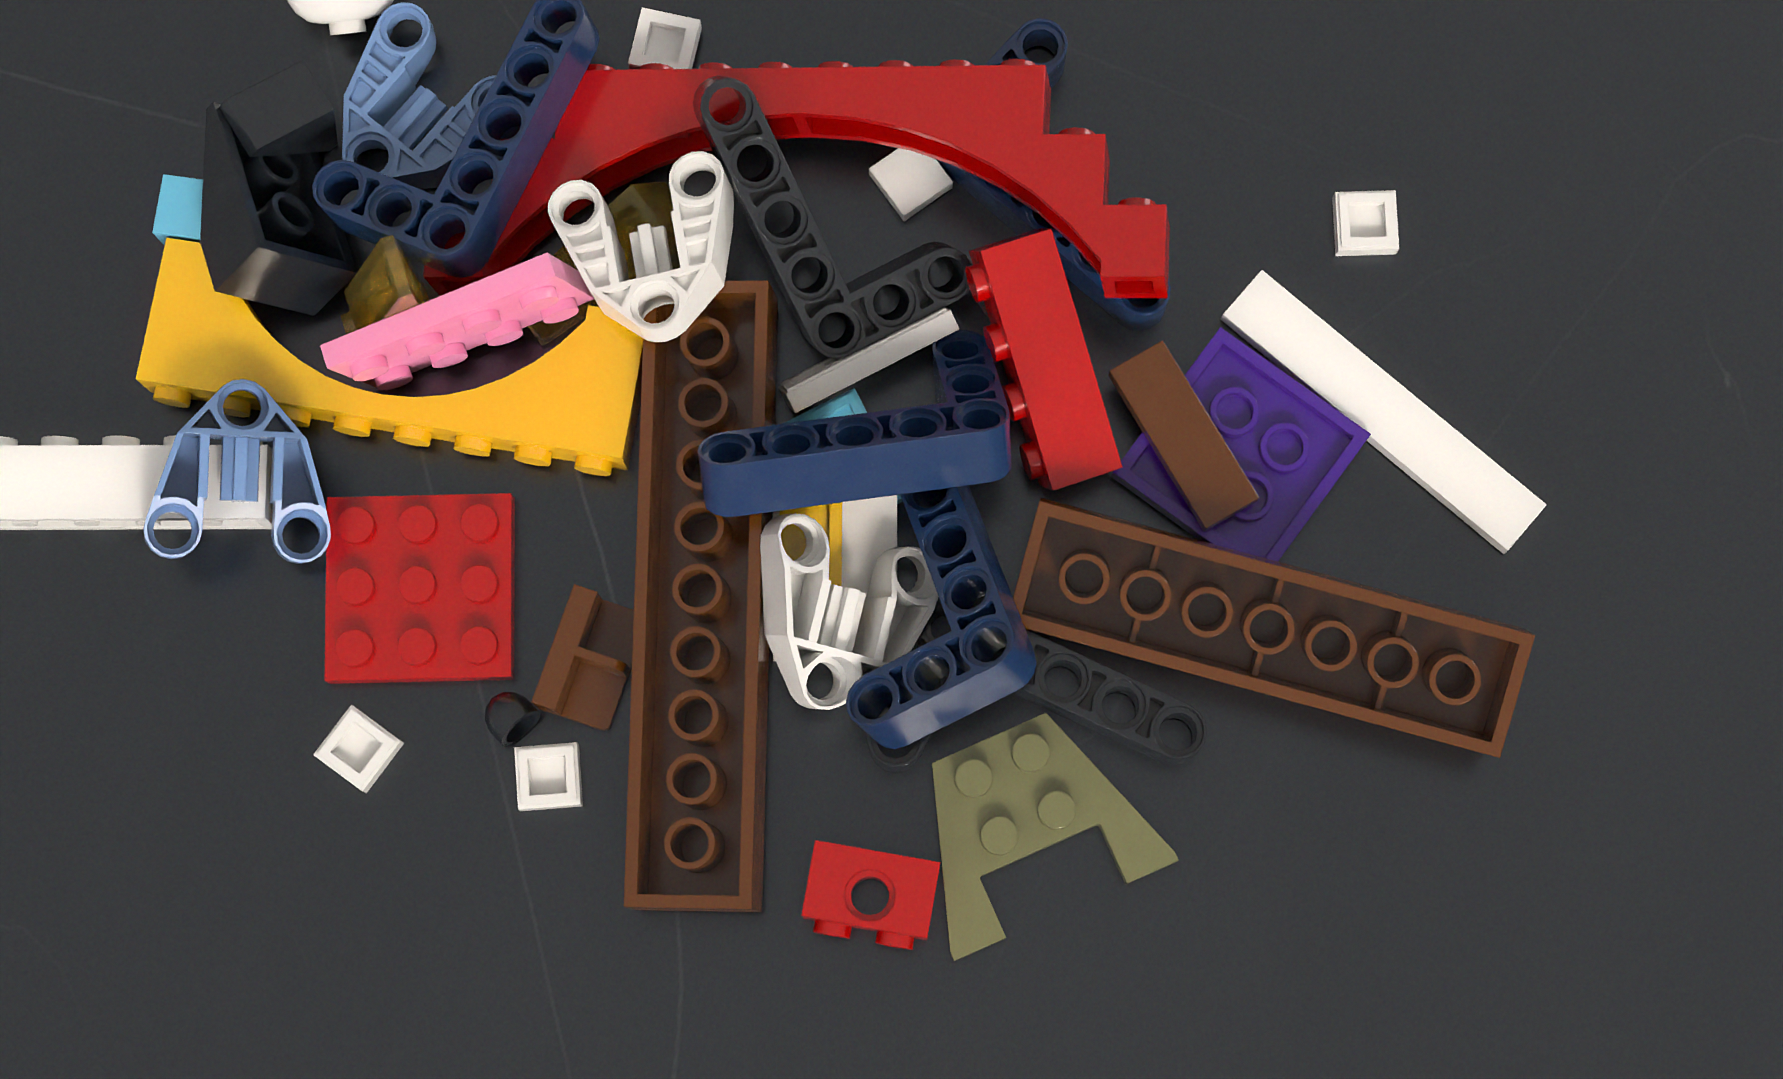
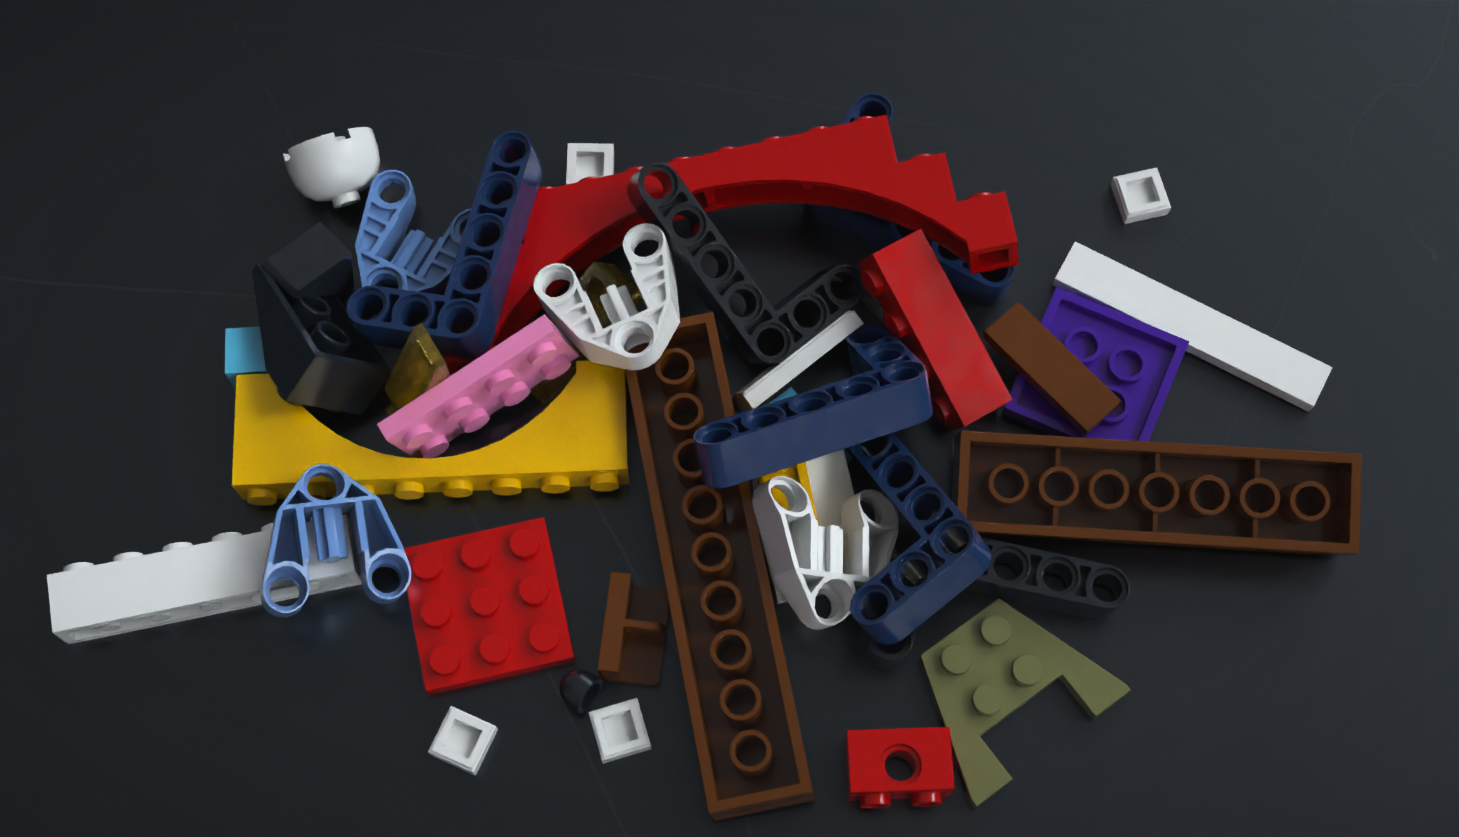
camera: 15 degrees left, 10 degrees down
white tile [869,148,953,221] -> none

